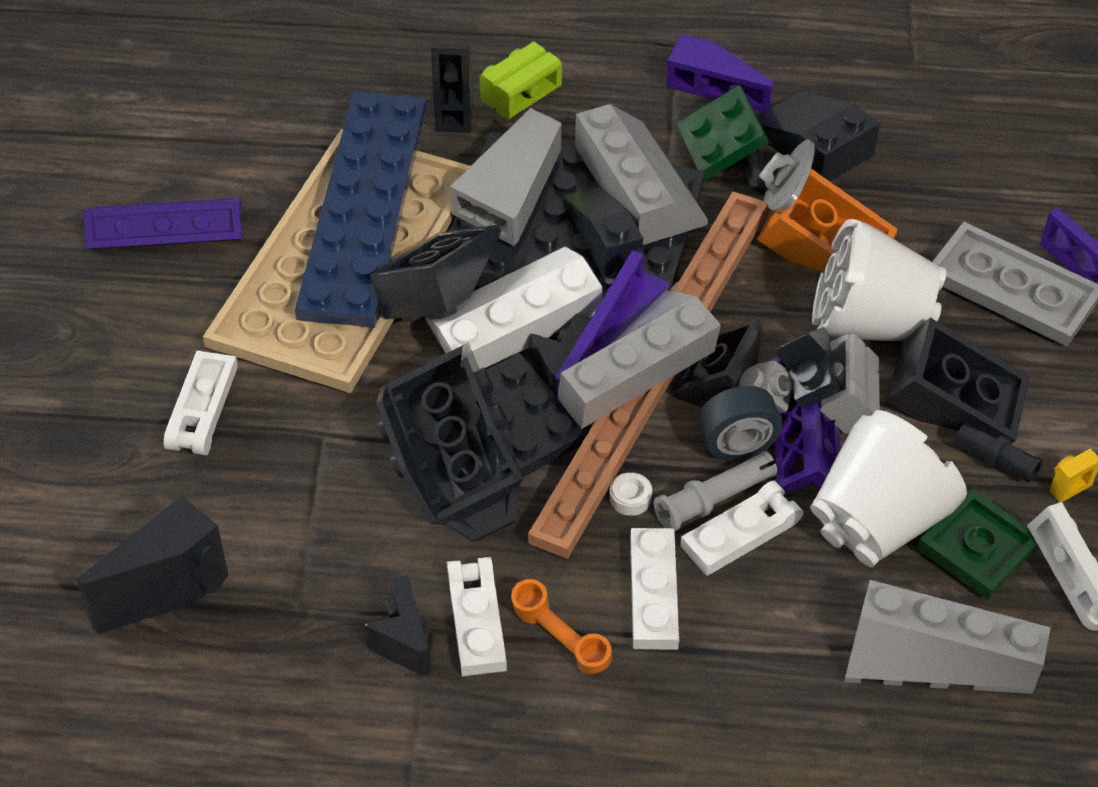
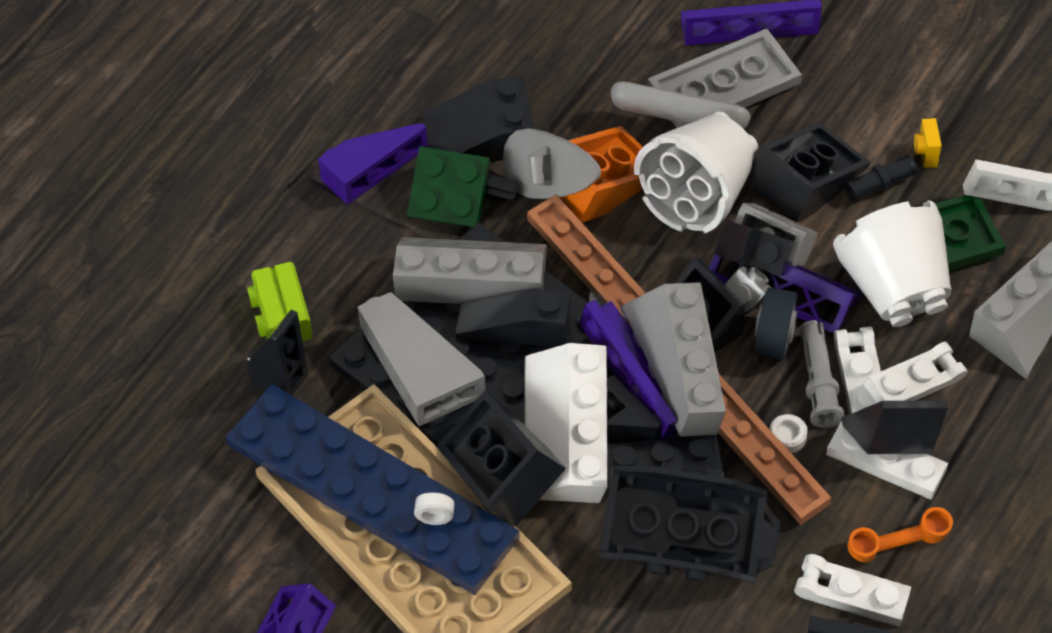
camera: 60 degrees left, 5 degrees up
none -> white tile [414,493,454,525]
none -> light grey piece [611,81,751,129]
none -> black slope [841,400,948,455]
none -> white plate [863,342,968,403]

